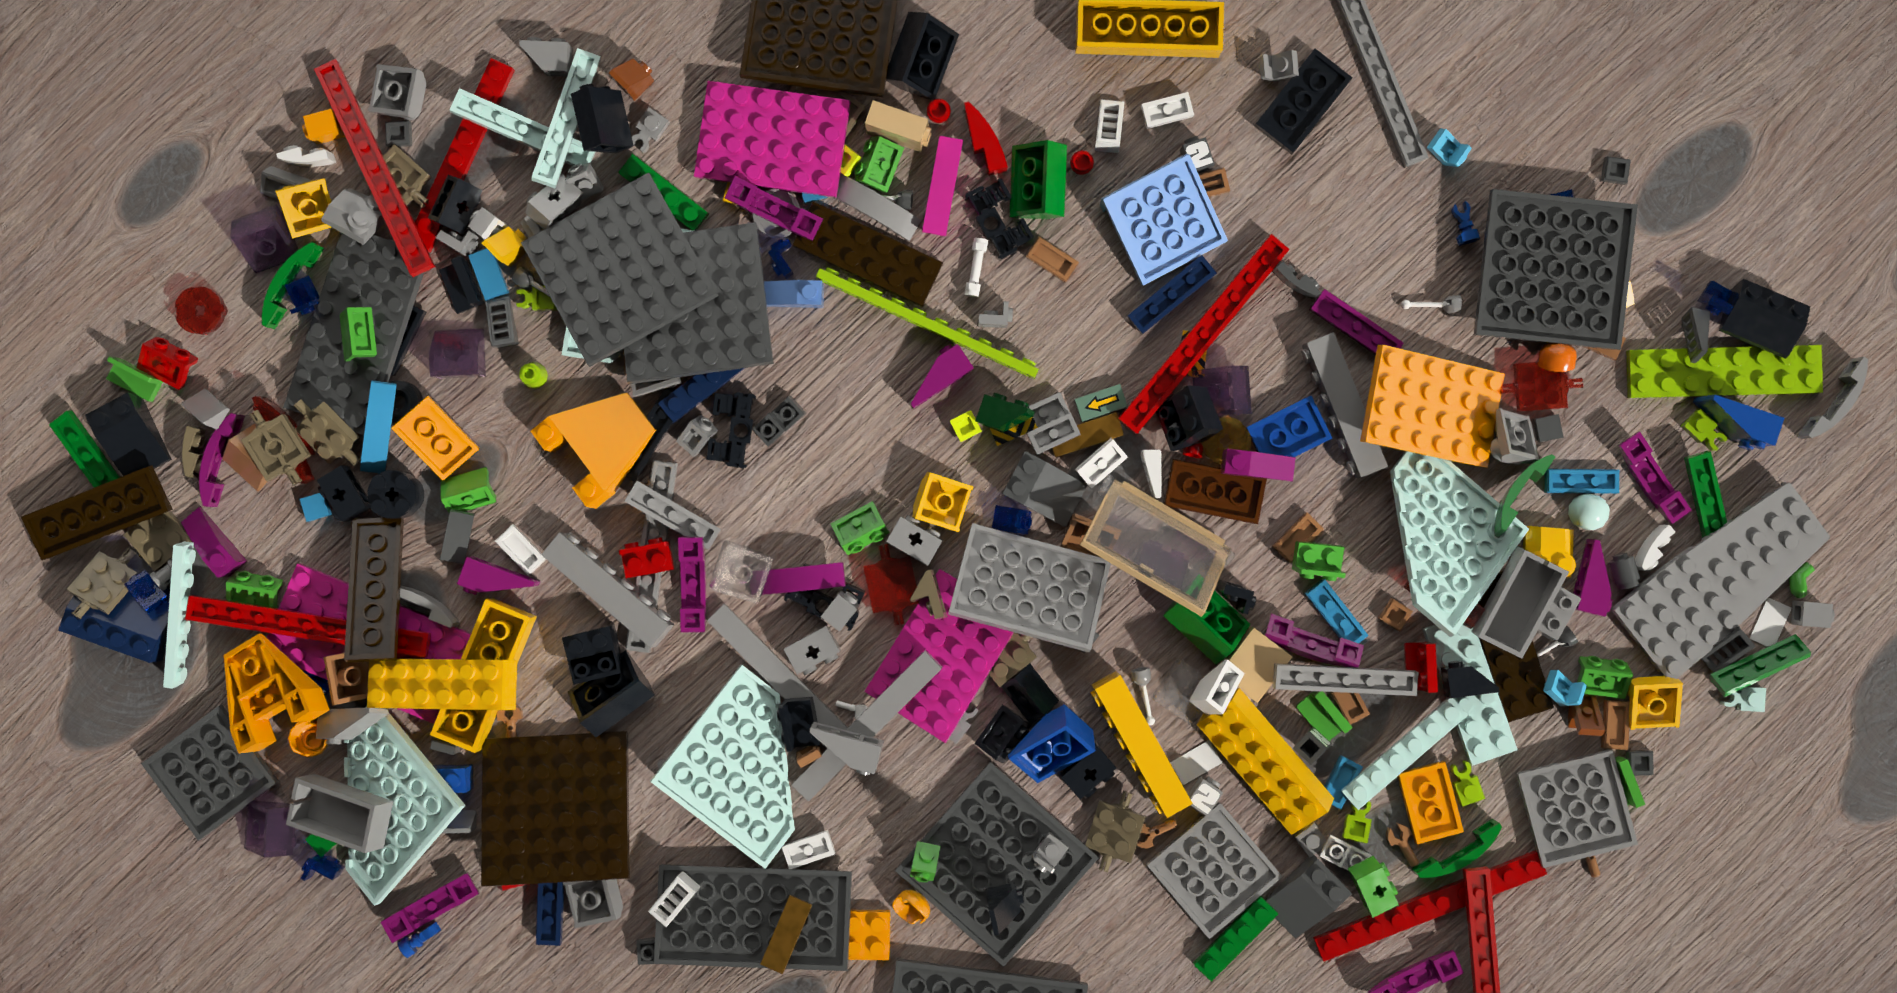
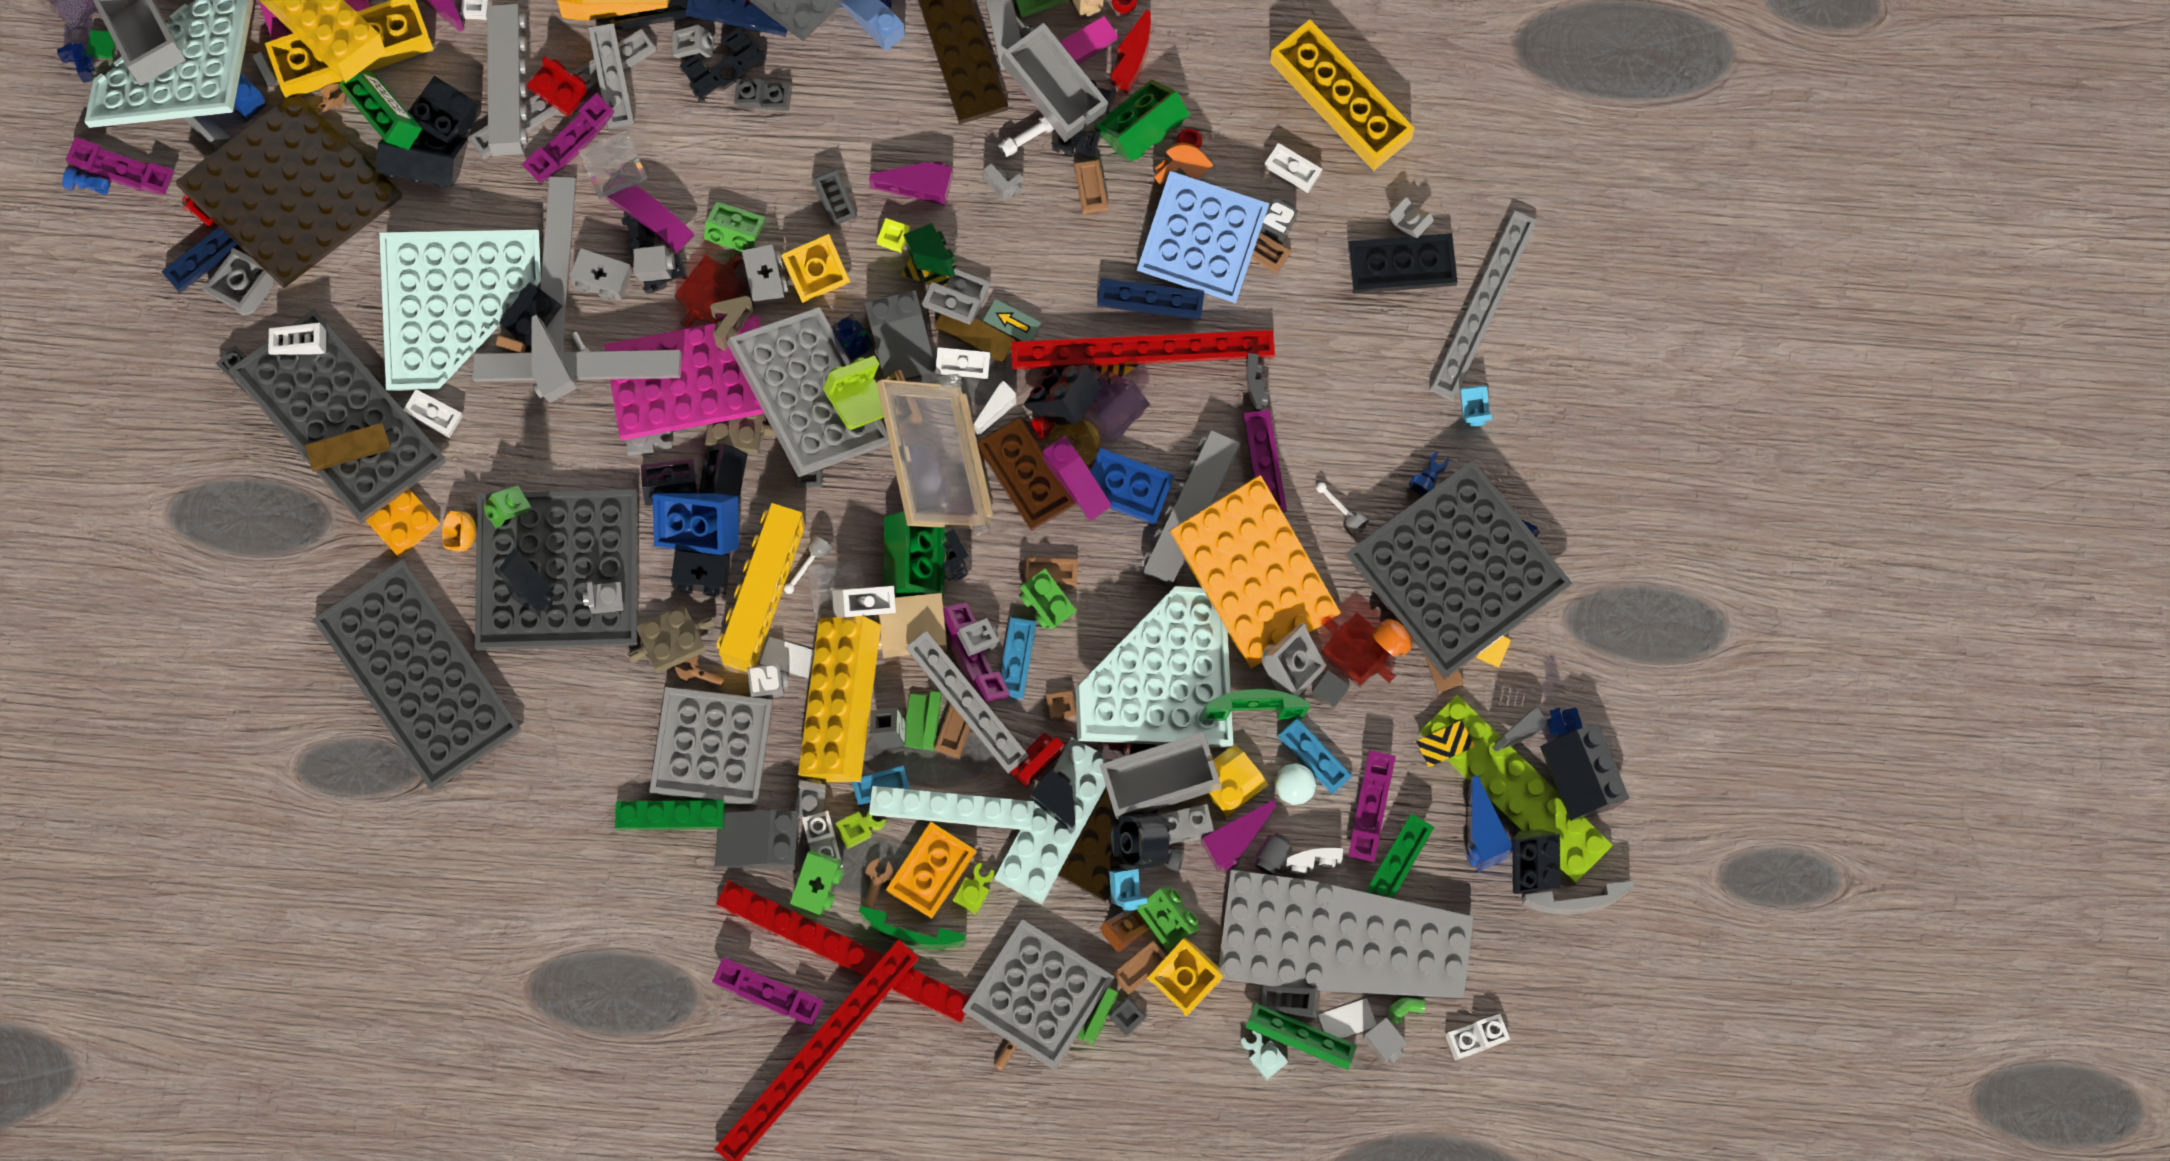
camera: 45 degrees right, 15 degrees down
lime plate [816,267,1039,379] -> none
white slope [1095,99,1124,153] -> none
dark grey tile [1601,156,1631,185] -> none
lime plate [1680,409,1727,451] -> none
none -> green brick [338,69,422,150]
none -> dark grey slope [812,169,857,227]
none -> lime bracket [823,356,884,430]
none -> light grey bracket [957,618,999,656]
none -> light grey piece [1001,23,1108,142]
none -> black brick [1111,813,1171,870]
none -> orange brick [1153,143,1213,185]
none -> sticker [1416,720,1475,767]
none -> white slope [1445,1014,1510,1060]
none -> black slope [1512,829,1560,894]

